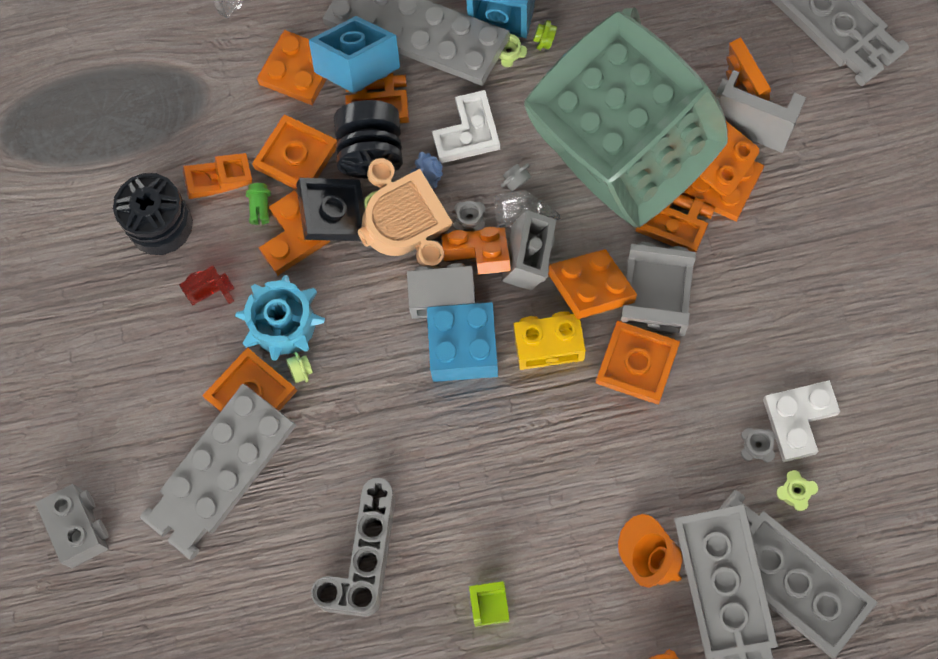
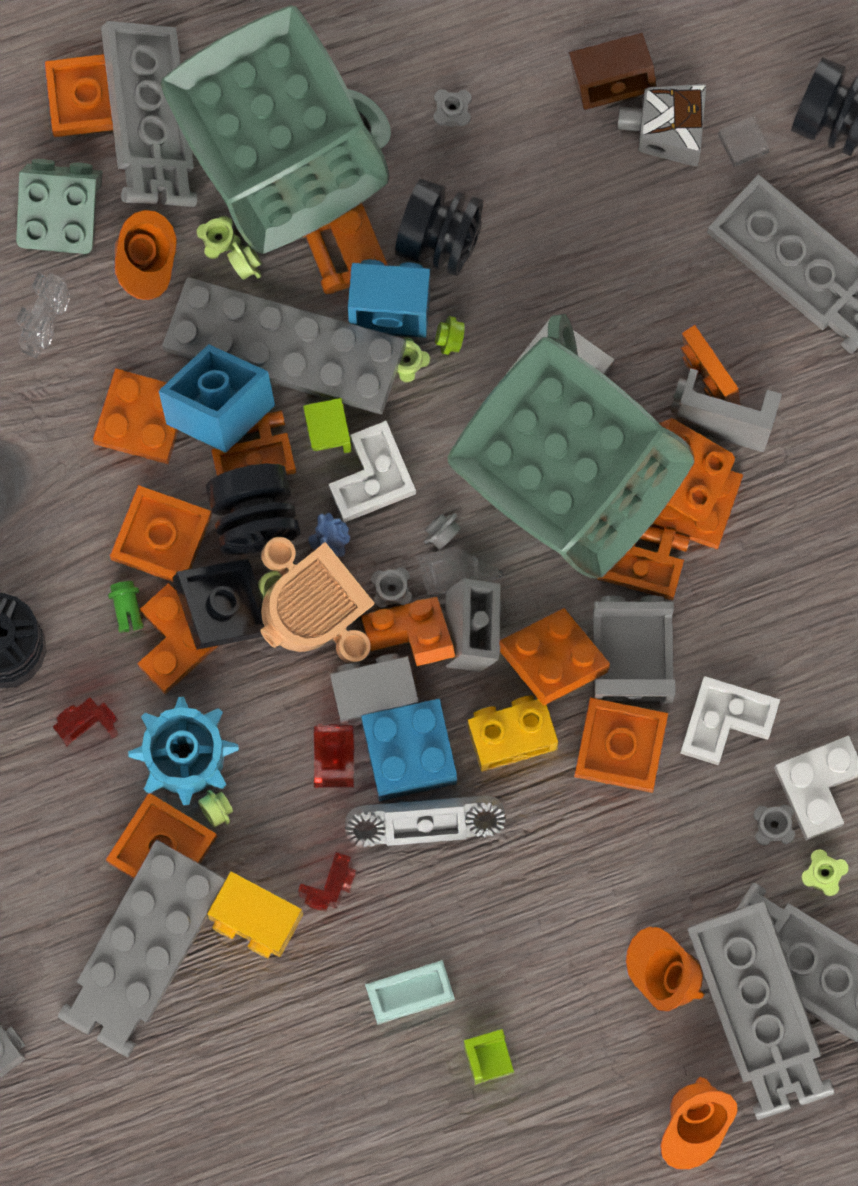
camera: 15 degrees left, 5 degrees up
orange slope [183,153,252,199] -> none
light grey beam [311,478,396,617] -> none
none -> yellow brick [207,871,303,958]
none -> clear red bracket [298,852,357,912]
none -> lime panel [303,398,352,453]
none -> clear red bracket [314,724,355,788]
none -> light grey plate [345,796,506,847]
none -> light aqua tile [365,960,455,1025]
none -> white plate [680,676,780,765]

